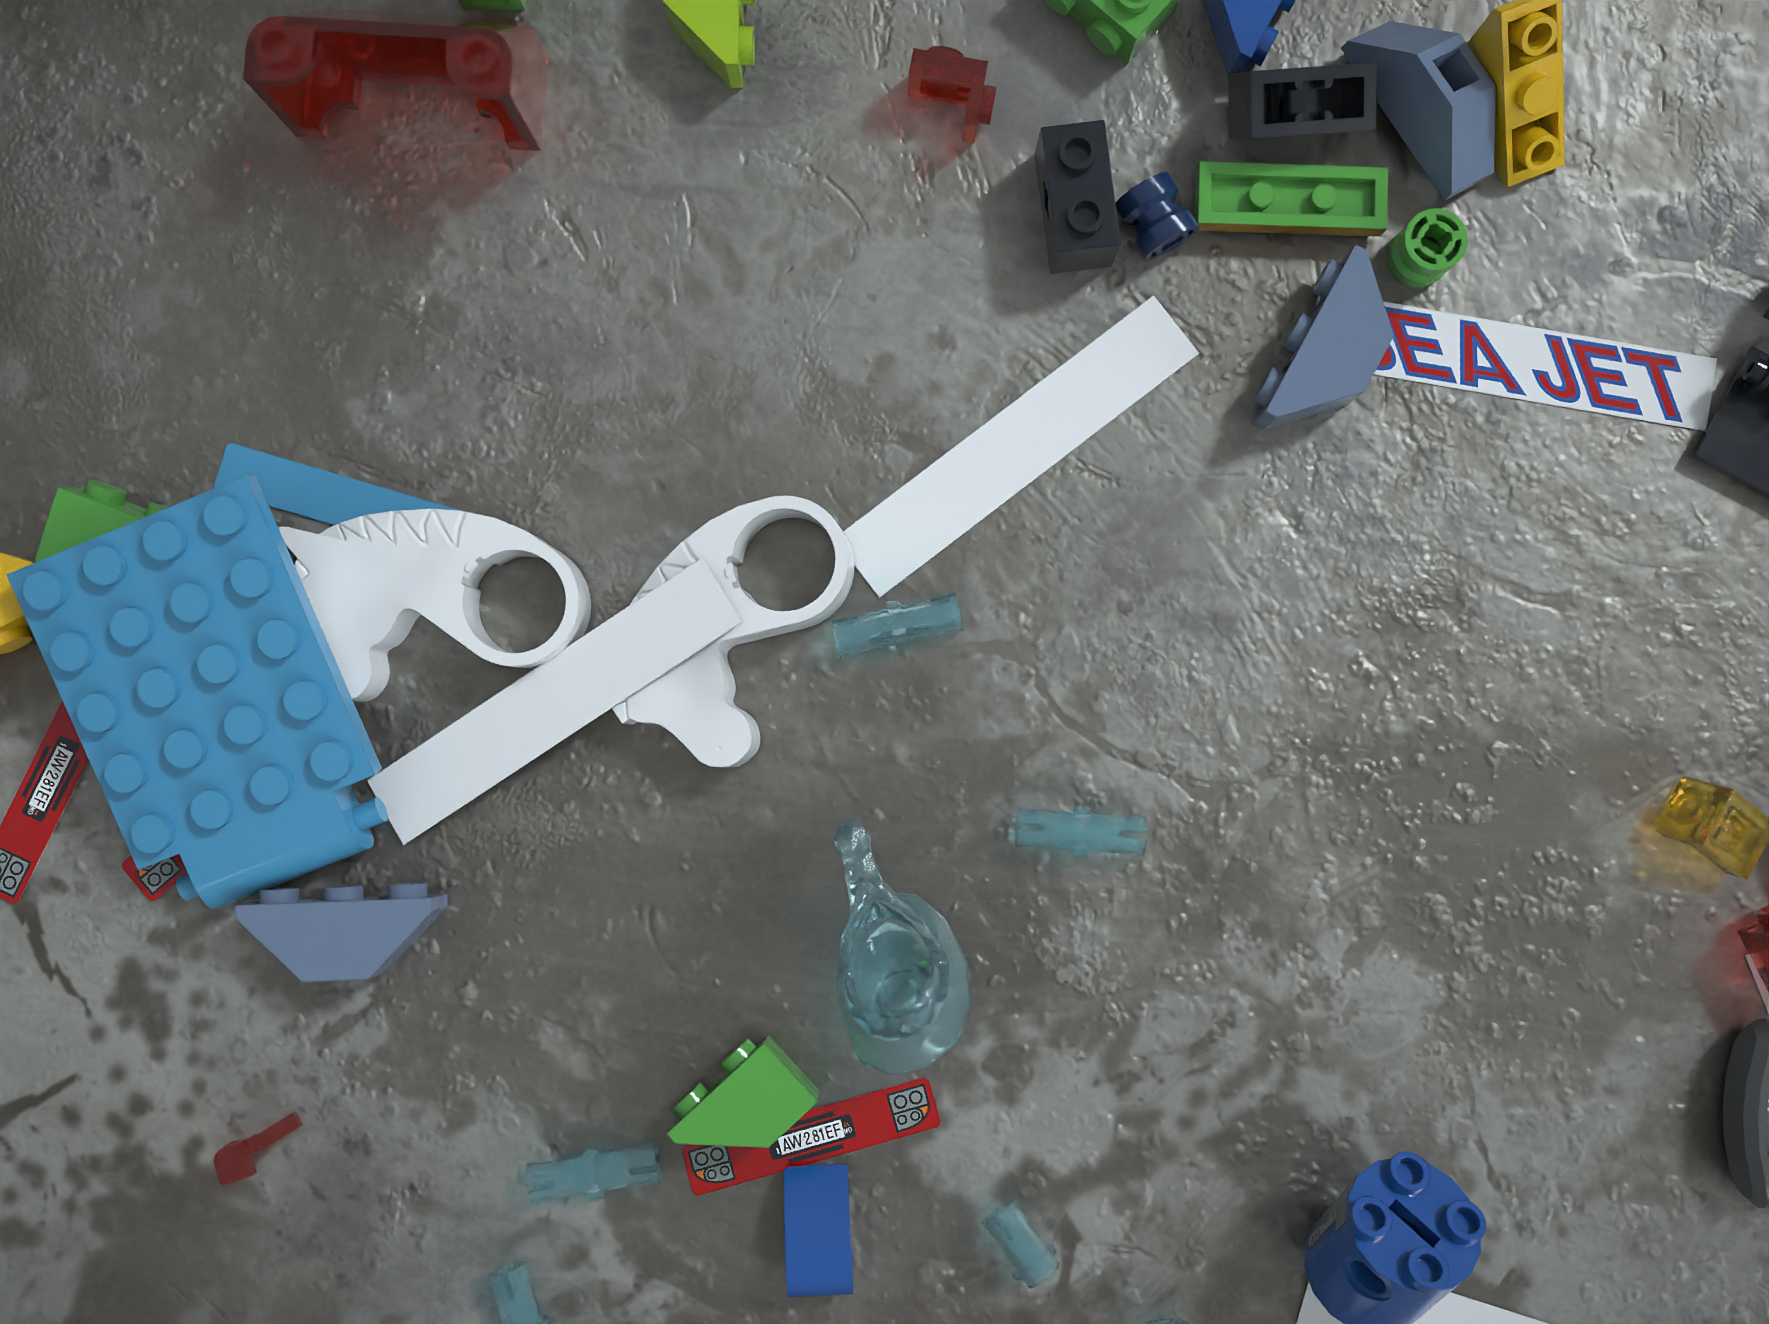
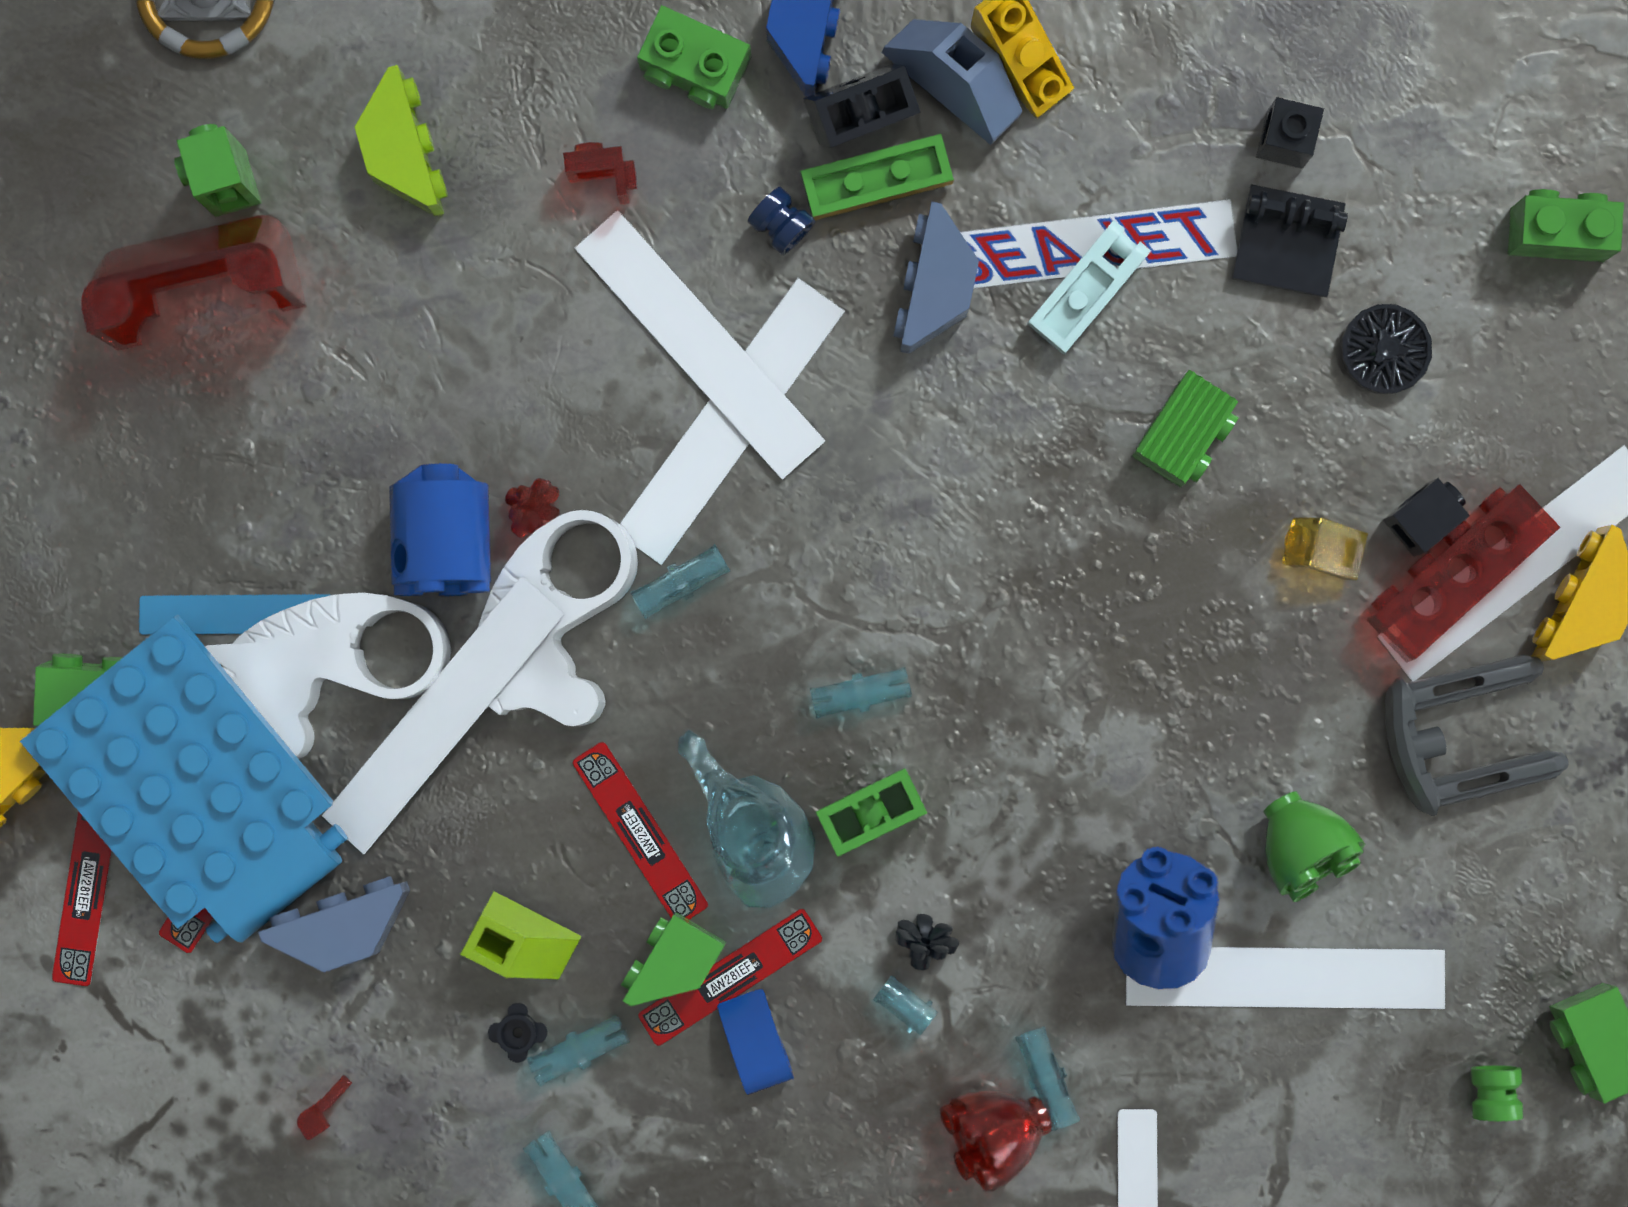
camera: 15 degrees left, 0 degrees up
black brick [1034,120,1121,274] -> none
bright green wheel [1387,208,1468,288] -> none
none -> blue cylinder [389,464,491,597]
none -> lime slope [460,891,581,979]
none -> black plate [488,1003,548,1063]
none -> clear red plant [505,478,560,538]
none -> sticker [573,742,708,919]
none -> white sticker [575,210,825,479]
none -> bright green brick [816,768,927,857]
none -> black plant [896,914,959,971]
none -> light aqua plate [1027,220,1151,355]
none -> bright green brick [1132,370,1239,487]
none -> bright green piece [1263,791,1365,902]

